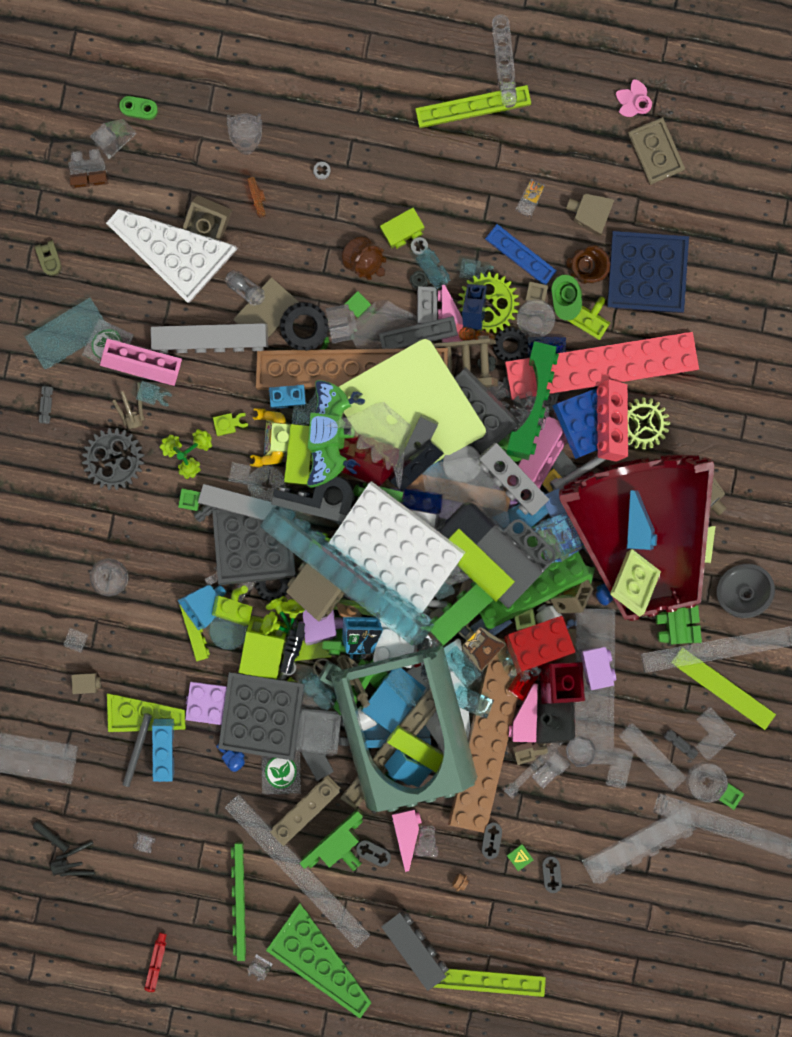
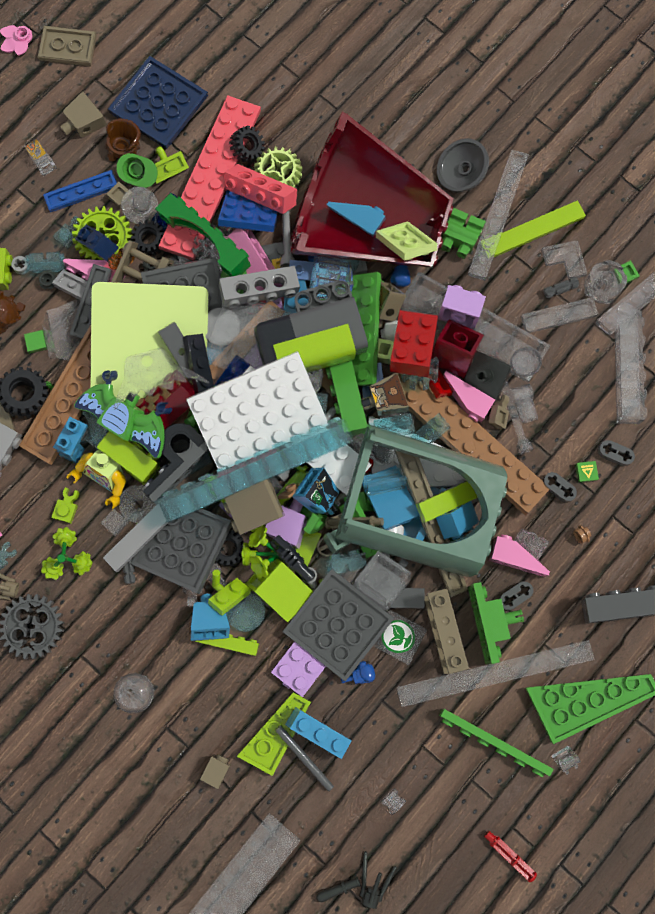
camera: 60 degrees left, 10 degrees down
clear tile [63,628,89,653] -> none
bright green plate [178,489,201,511] -> none
clear brick [326,304,357,344] -> none
clear plate [606,747,634,789] -> none
none -> black tyre [229,126,265,162]

